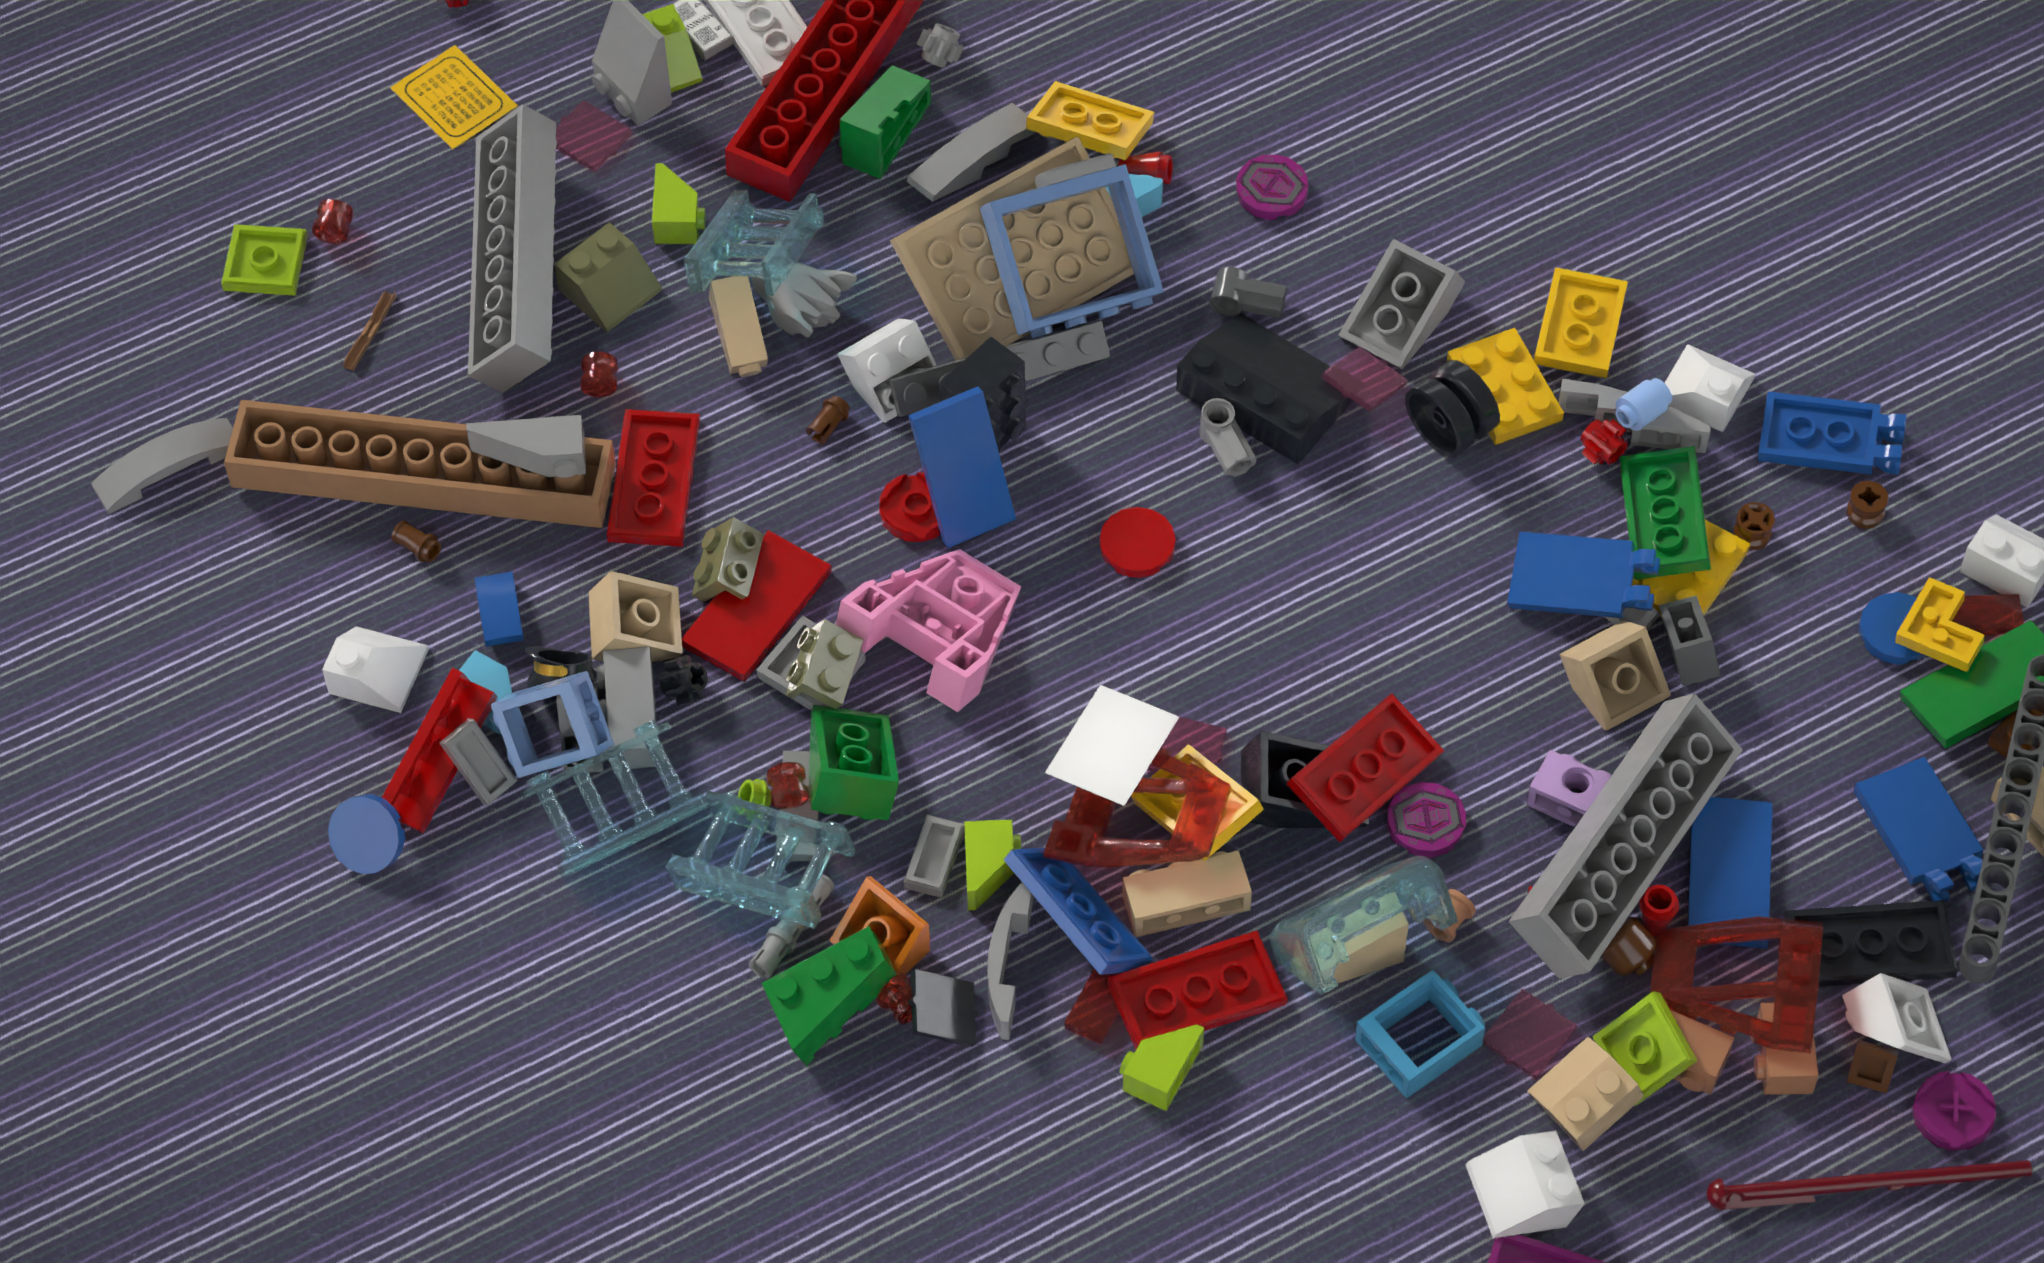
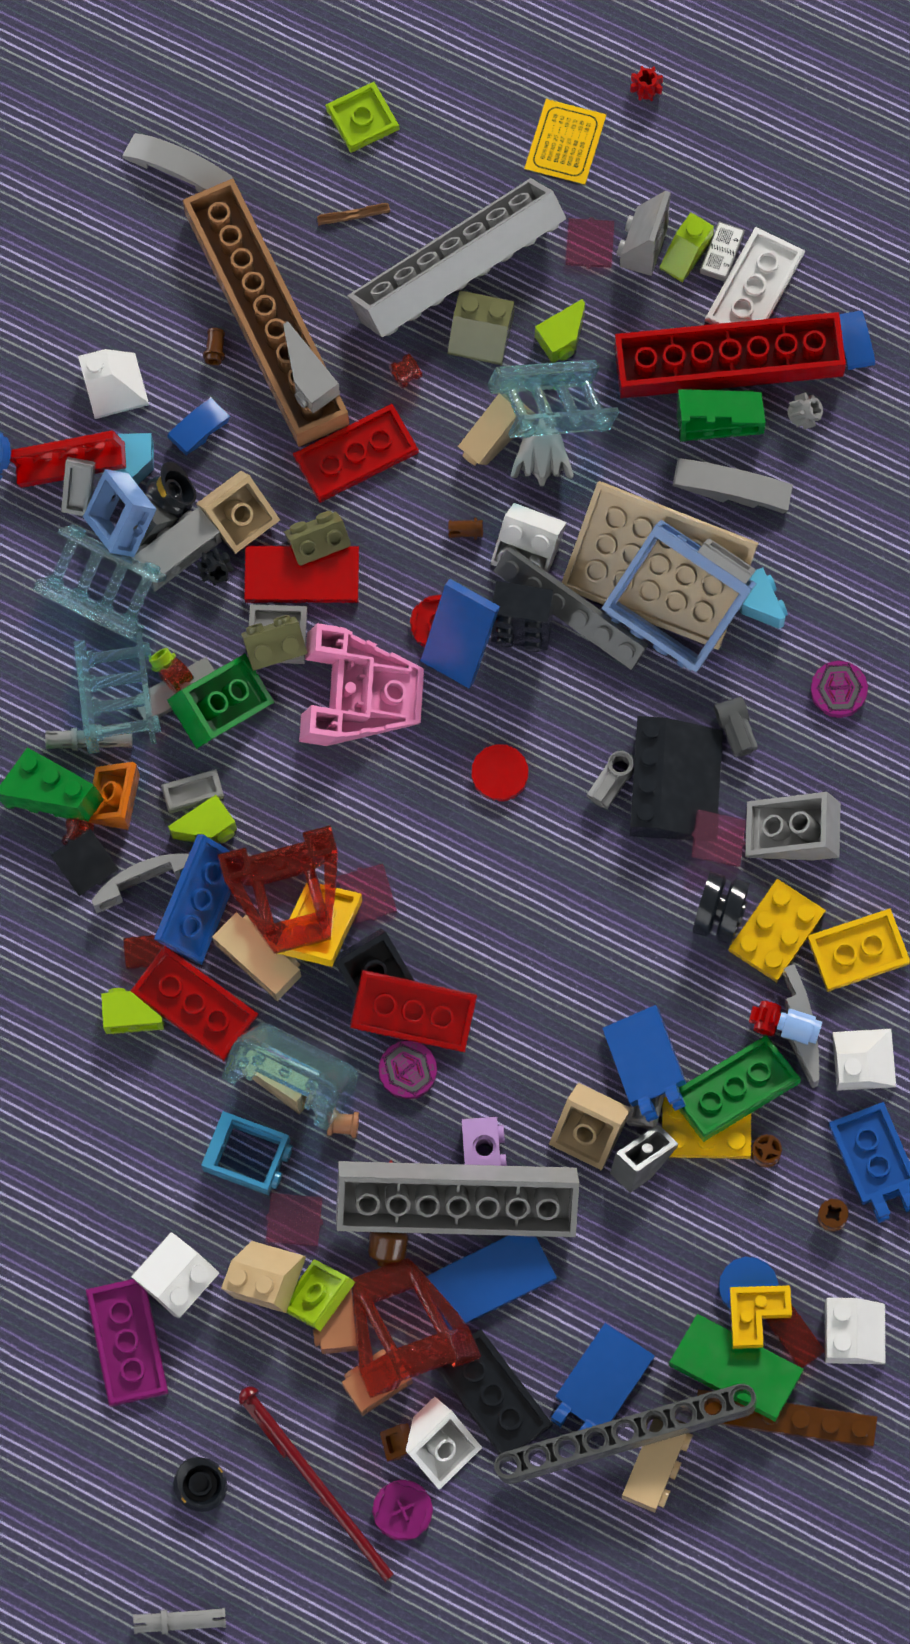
camera: 60 degrees right, 15 degrees up
clear red wheel [312,199,354,244] -> none
yellow plate [1026,81,1154,160] -> none
white sticker [1045,685,1179,806] -> none
red cone [1118,151,1173,184] -> none
red cone [1639,885,1679,936] -> none

